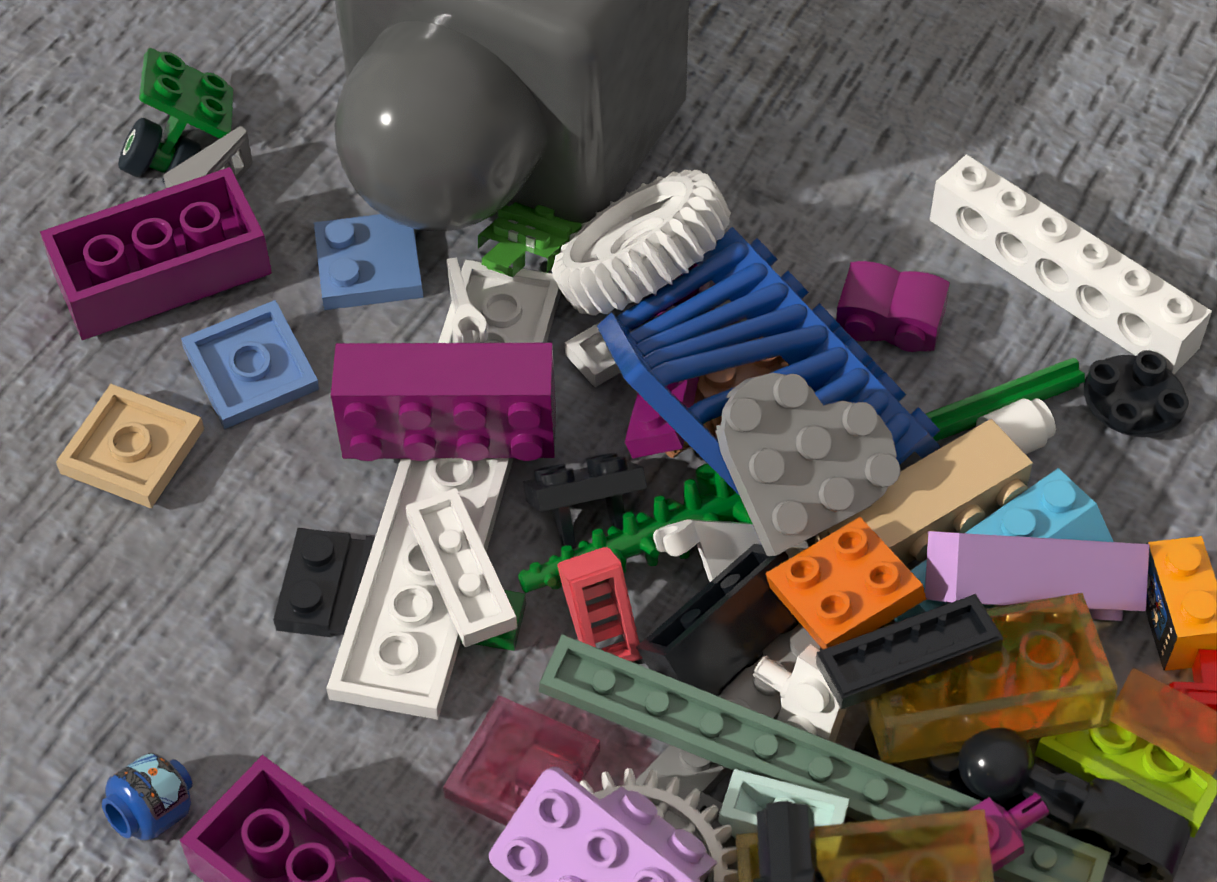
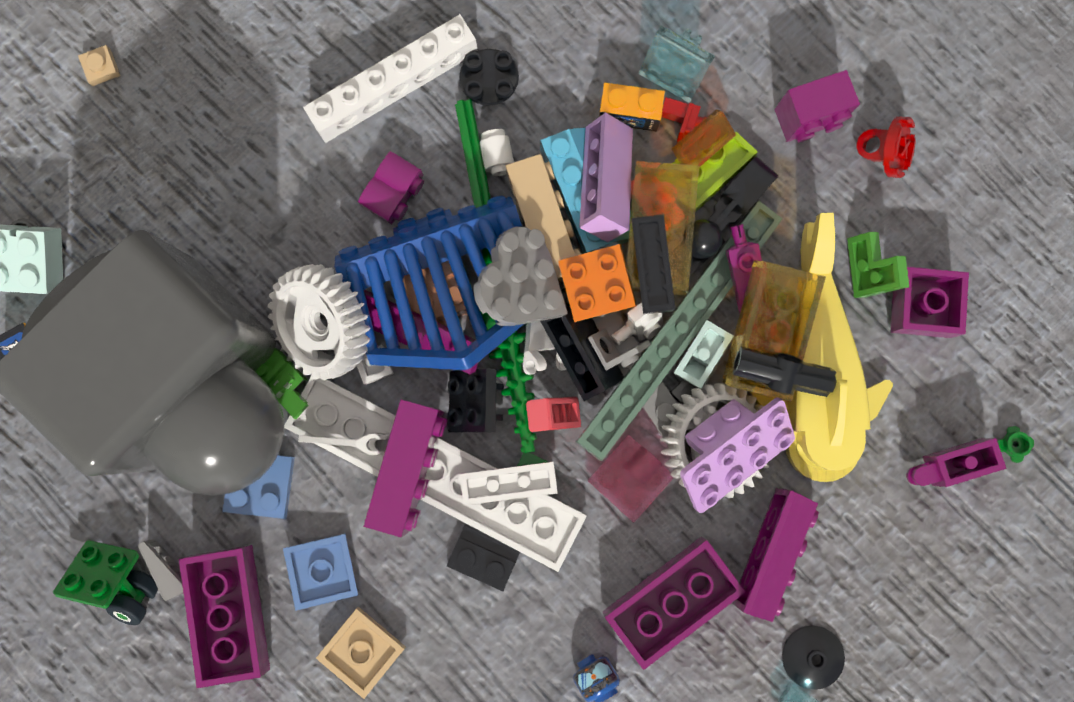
camera: 75 degrees left, 30 degrees up
none -> light grey bracket [588,328,651,370]

